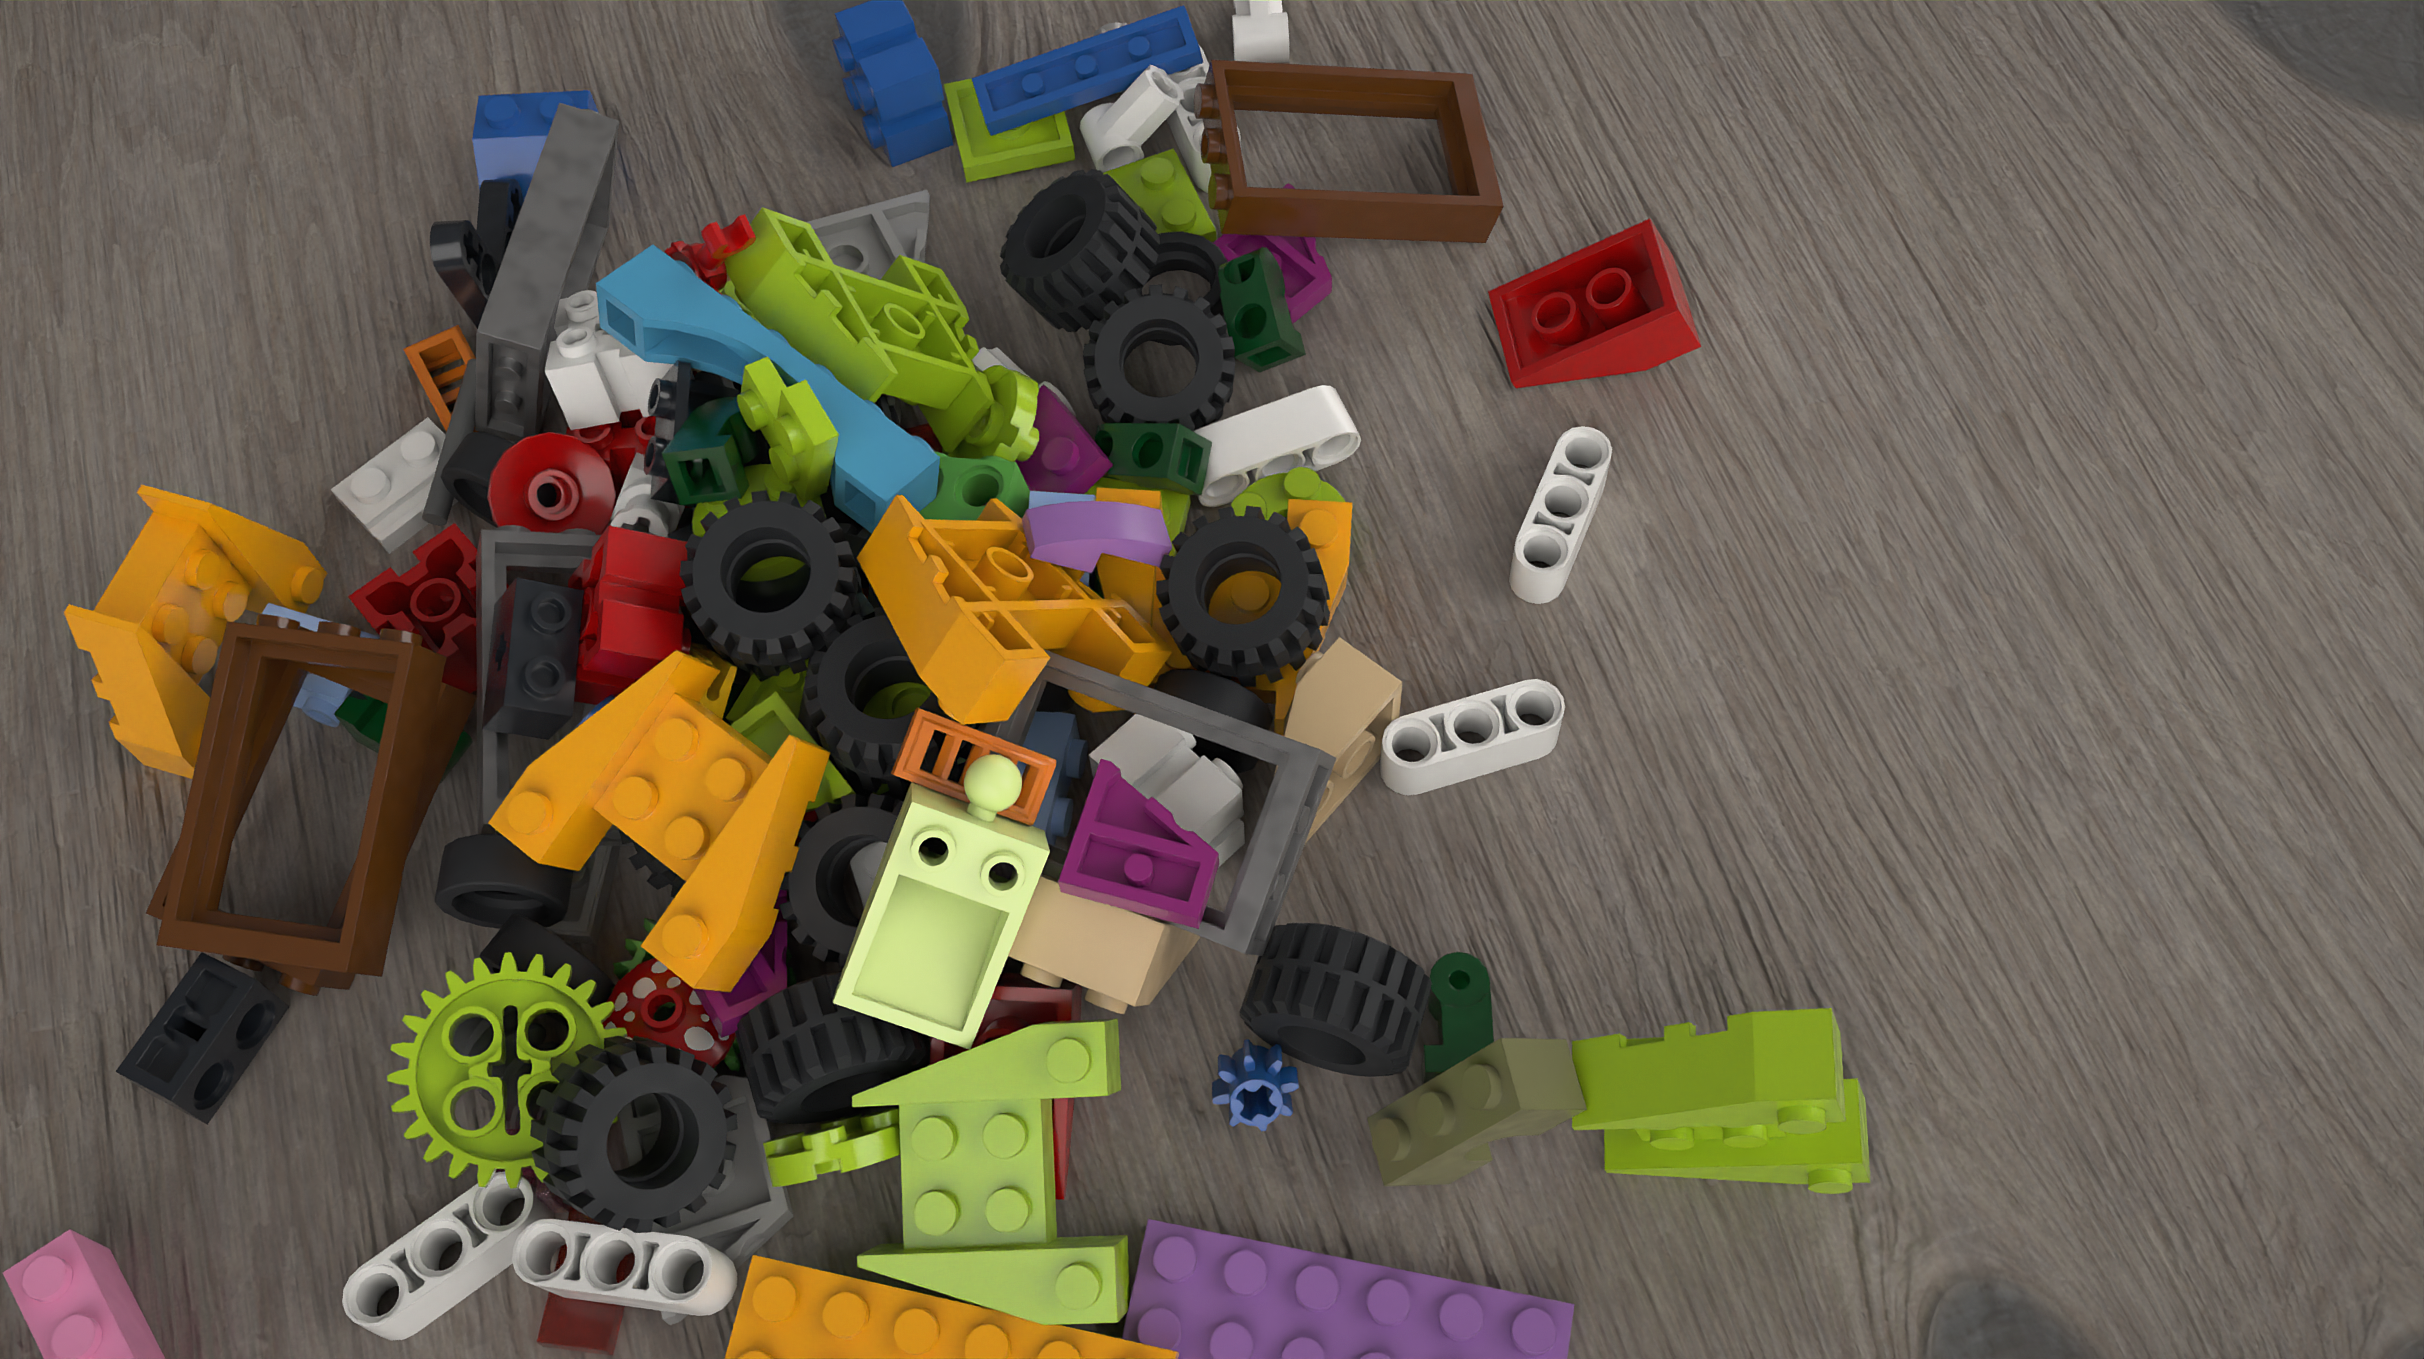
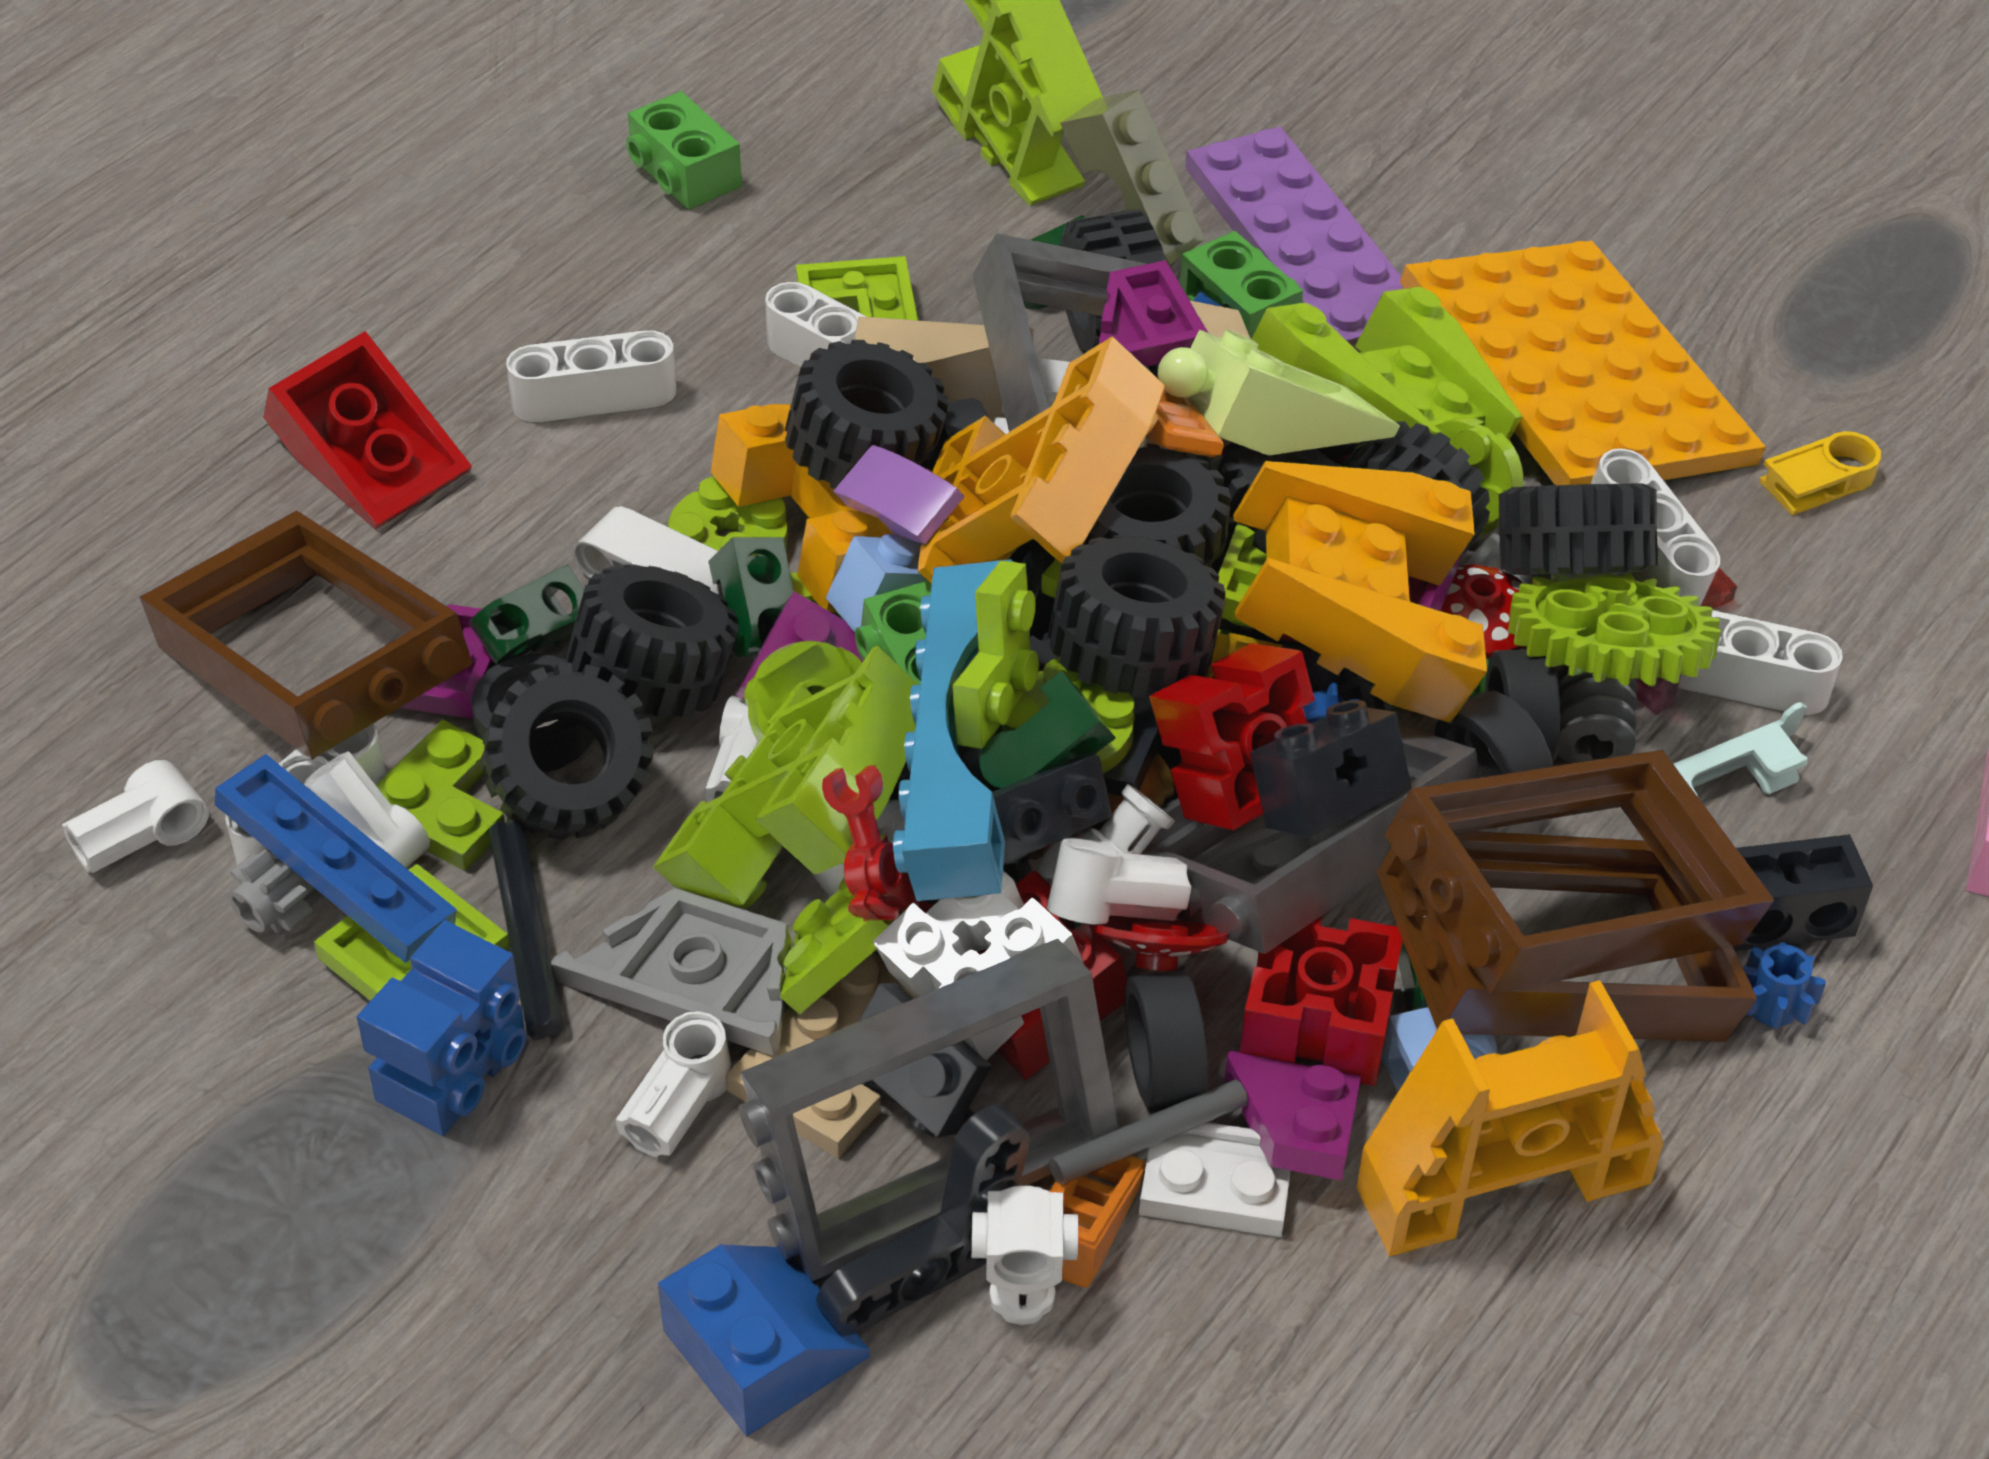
camera: 130 degrees left, 15 degrees down
none -> black axle [489,818,564,1040]
none -> white piece [616,1011,732,1158]
none -> bright green brick [626,91,742,210]
none -> lime plate [796,256,918,320]
none -> white connector [972,1186,1078,1325]
none -> white piece [1047,838,1191,924]
none -> bright green brick [1180,231,1304,339]
none -> magenta wing [1224,1051,1361,1181]
none -> light aqua piece [1674,702,1808,796]
none -> blue gear [1742,943,1826,1029]

